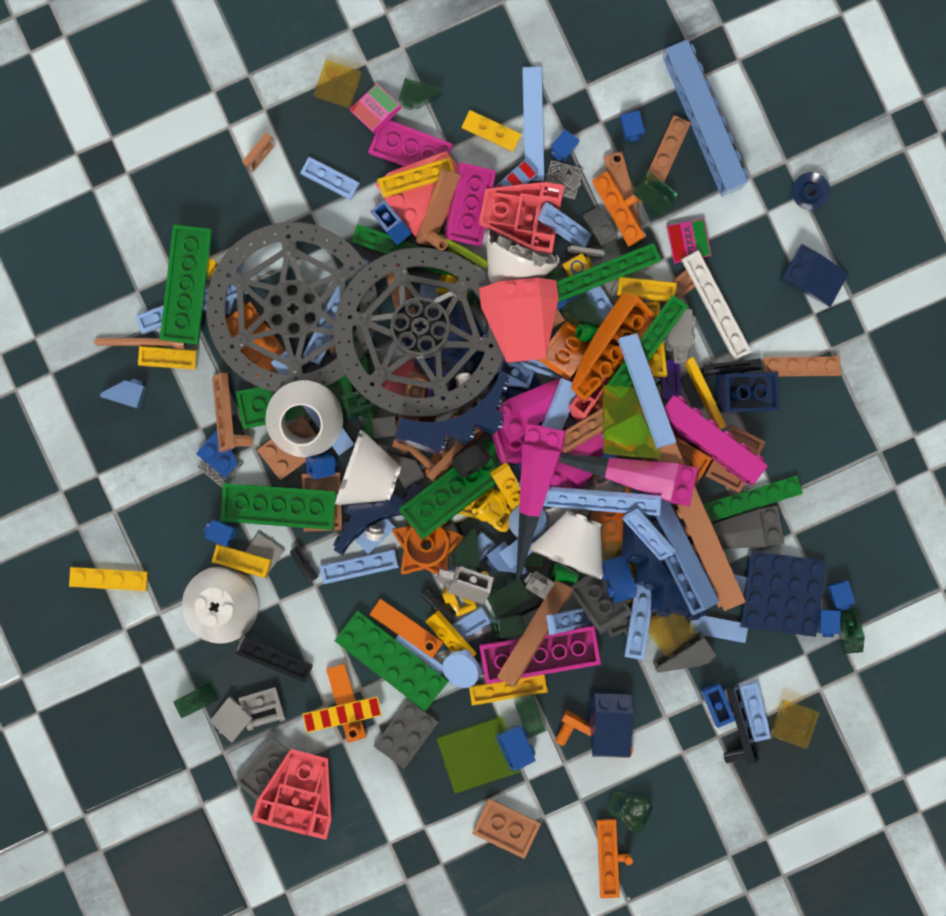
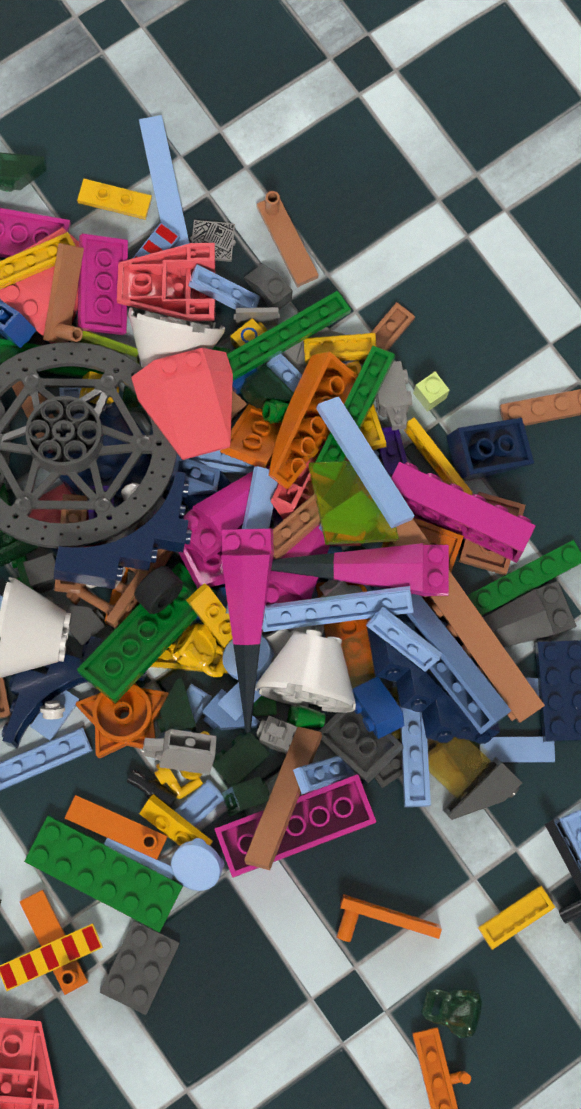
camera: 20 degrees left, 10 degrees down
clear neon green piece [437,717,521,794] -> none
yellow tile [469,674,548,706] -> none
nougat plate [472,798,541,859] -> none
blue brick [495,725,536,771] -> none
clear green slope [514,695,546,738] -> none
blue brick [550,129,580,162] -> none
dark blue slope [588,693,633,758] -> none
orange plate [592,171,646,246] -> none
blue brick [619,111,645,142] -> none
clear green brick [632,170,677,217] -> none
nougat plate [642,115,691,193] -> none
medium blue brick [663,40,749,197] -> none
tile [666,218,712,264] -> none
white tile [681,250,752,361] -> none
blue brick [700,683,736,728] -> none
black pin [703,358,762,377] -> none
dark blue slope [780,244,849,307] -> none
dark blue dish [792,172,830,211] -> none
none -> yellowish green brick [413,372,450,412]
none -> yellow plate [477,886,556,950]

